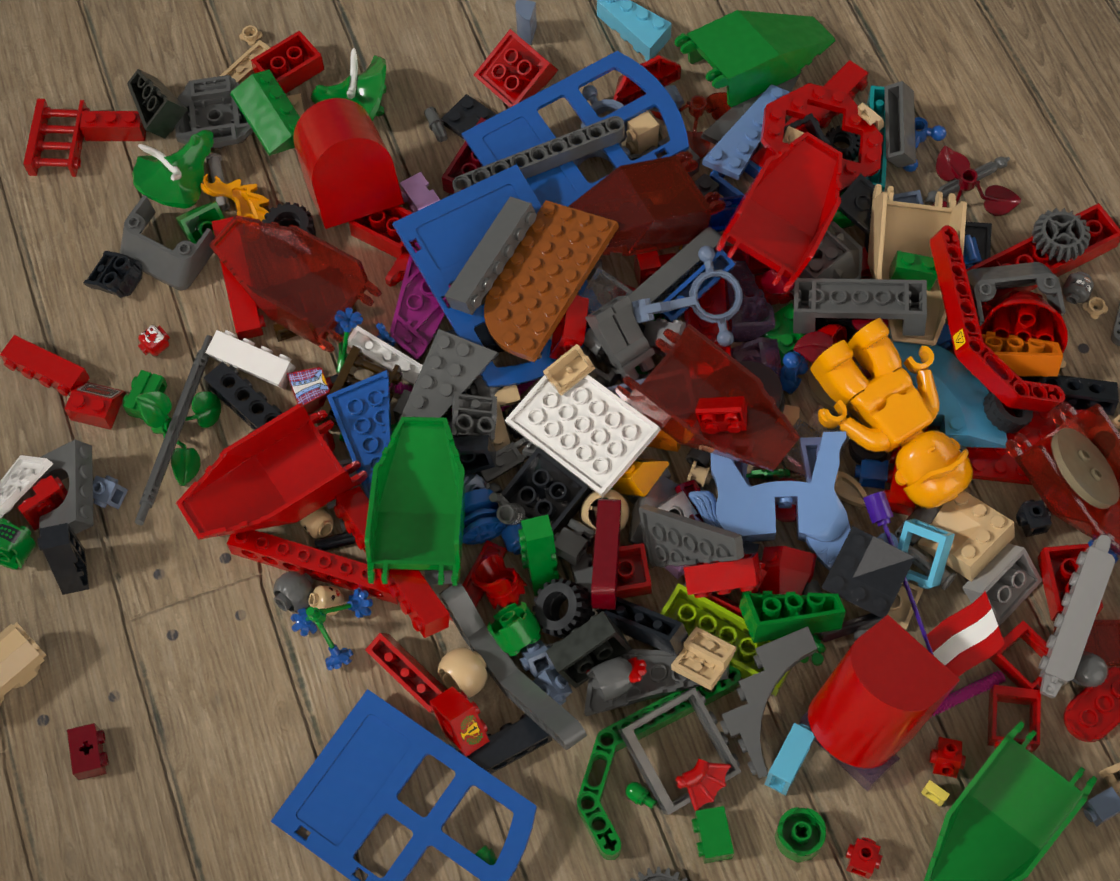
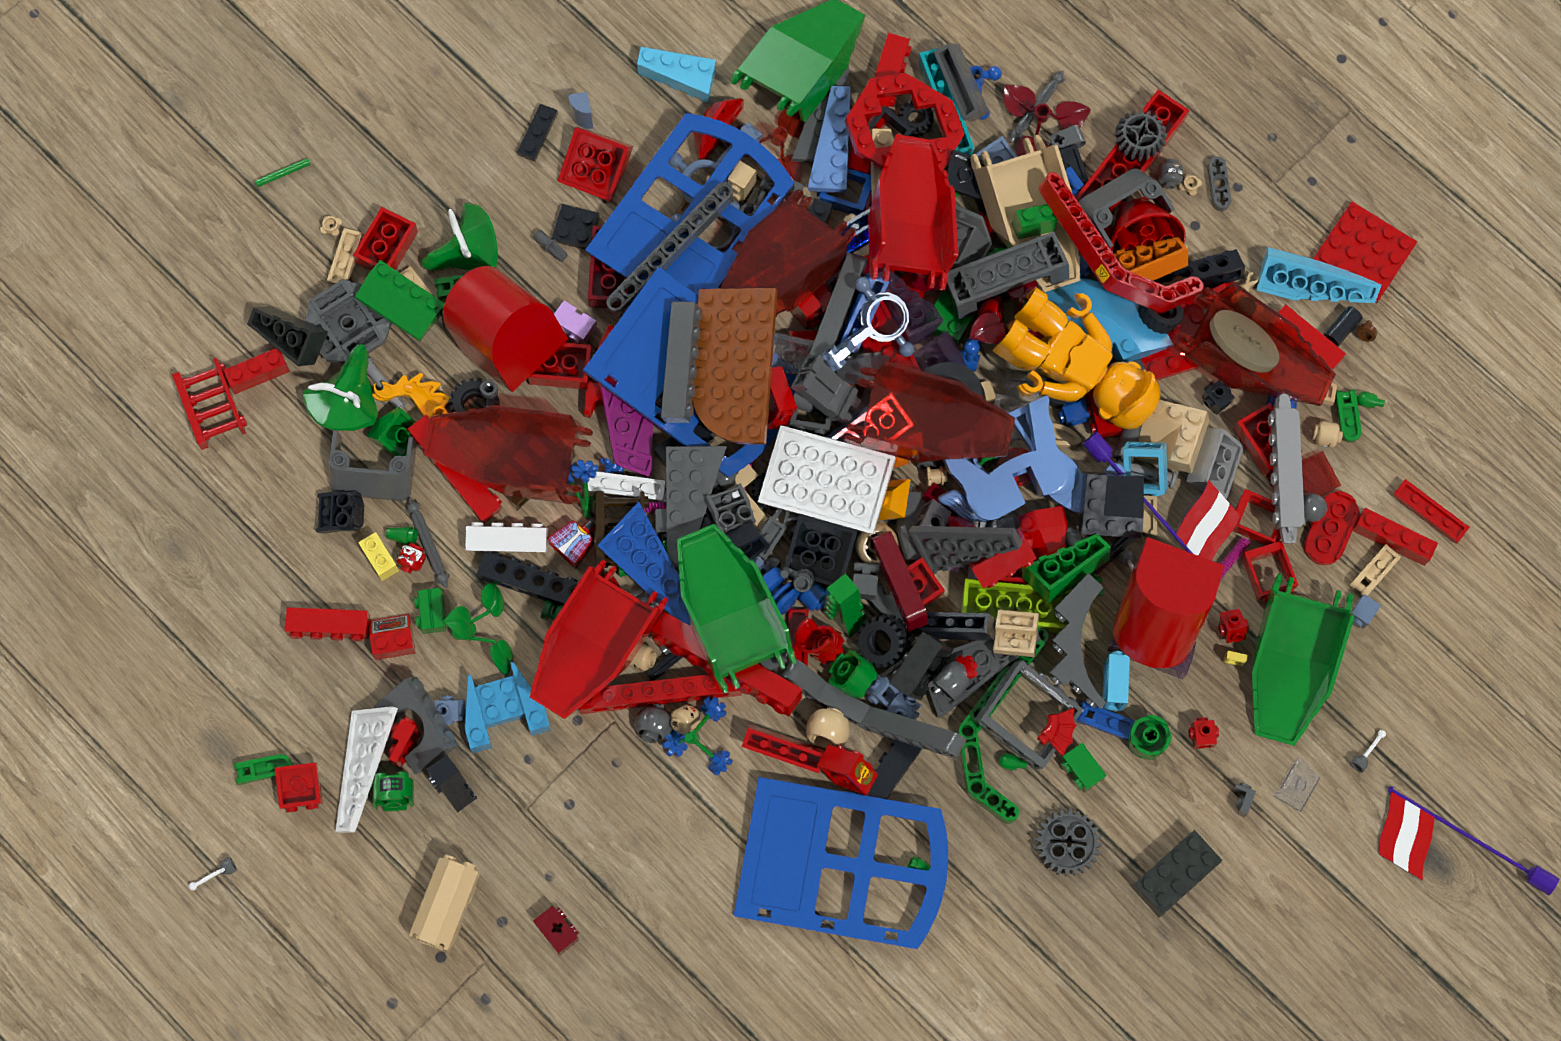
camera: 30 degrees left, 10 degrees up
dark grey axle [135,335,213,525] -> none
tan hinge [543,344,595,396] -> none
red slope [695,396,747,434] -> none
tan slope [858,102,884,131] -> none
none -> light yellow brick [358,532,399,581]
none -> green cone [386,526,418,545]
none -> dark grey wheel [406,498,450,588]
none -> dark azure wedge [465,662,551,753]
none -> dark grey axle [480,379,498,399]
none -> black plate [517,103,558,162]
none -> dark grey piece [1048,125,1086,150]
none -> blue plate [1075,701,1135,741]

